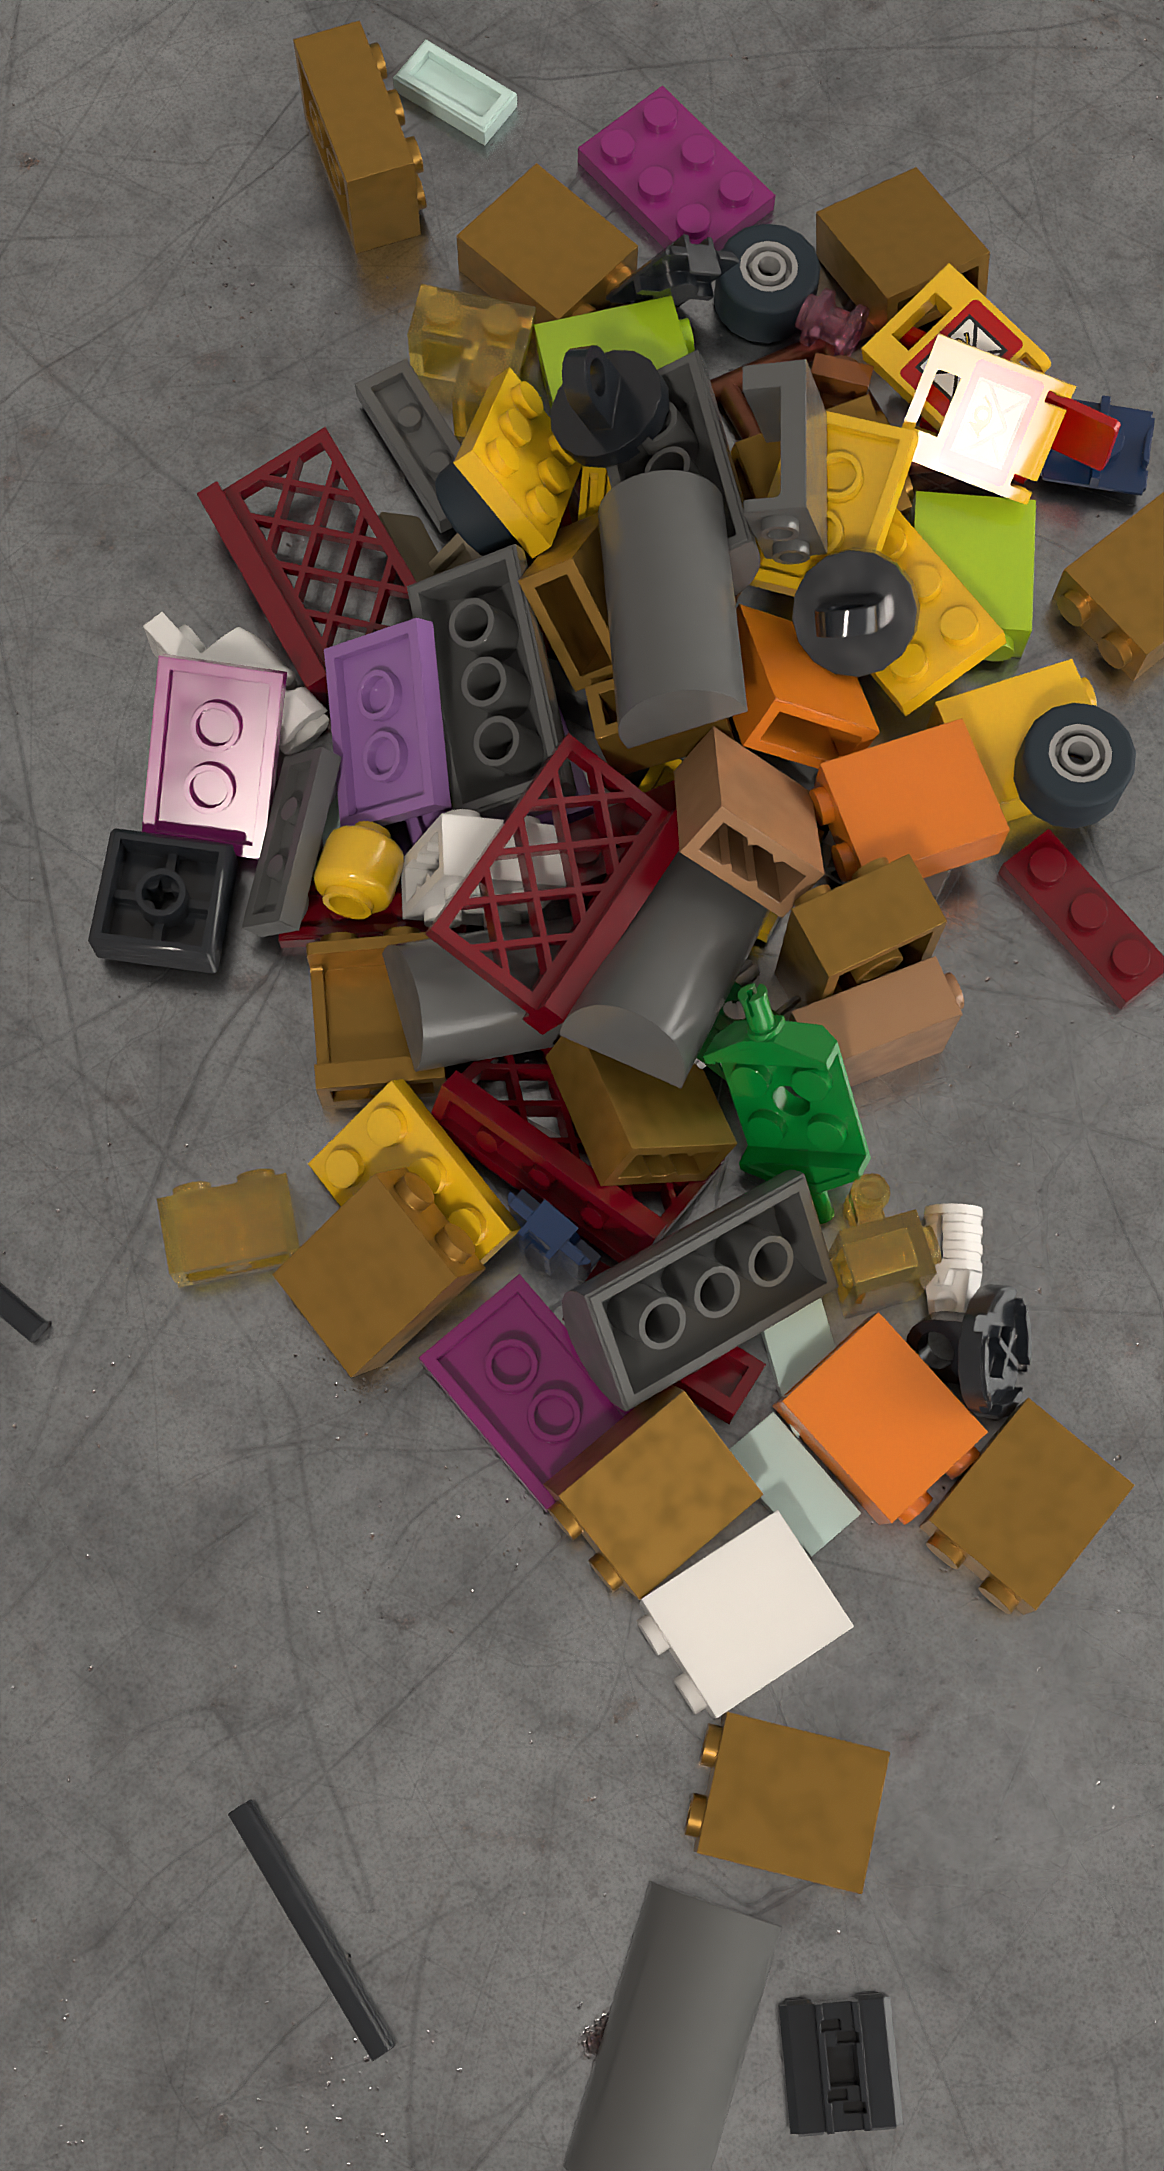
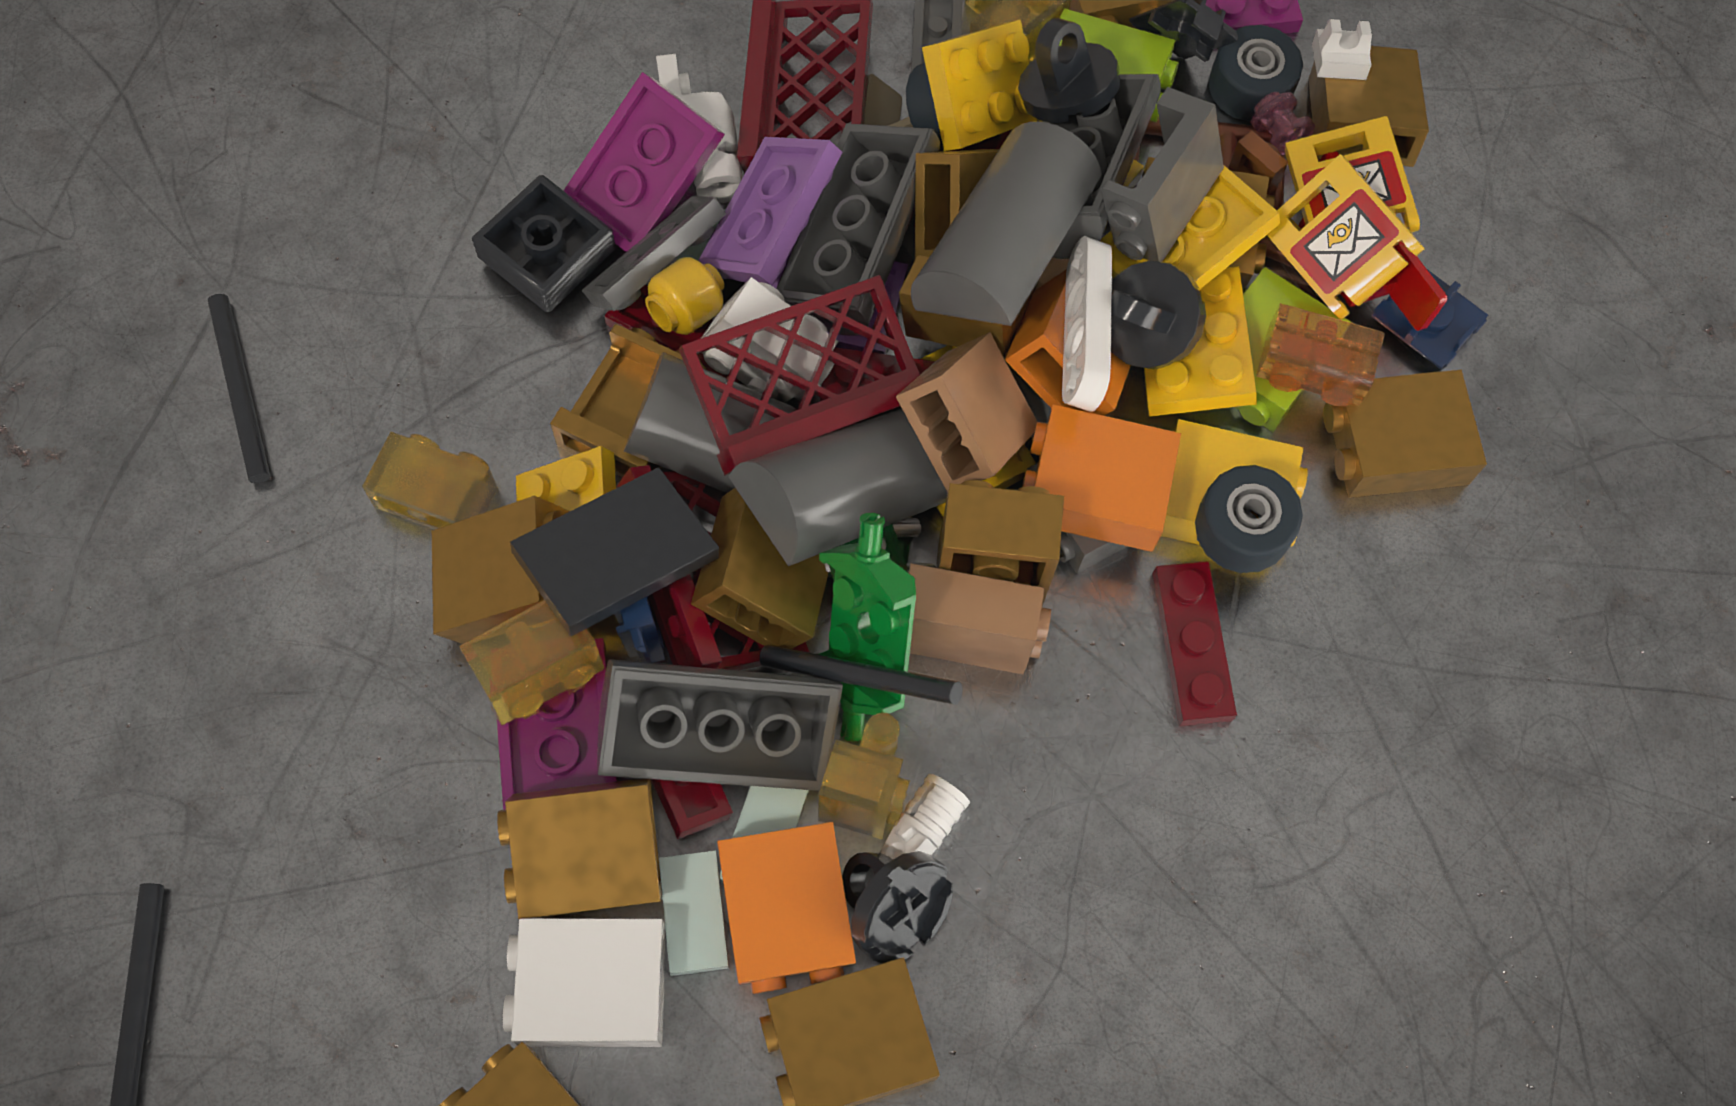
camera: 30 degrees right, 5 degrees down
none -> clear yellow brick [459,600,604,726]
none -> black tile [510,467,719,637]
none -> black bar [760,645,963,705]
none -> white beam [1062,236,1112,412]
none -> clear orange brick [1256,303,1384,406]
none -> white tile [1312,19,1372,80]

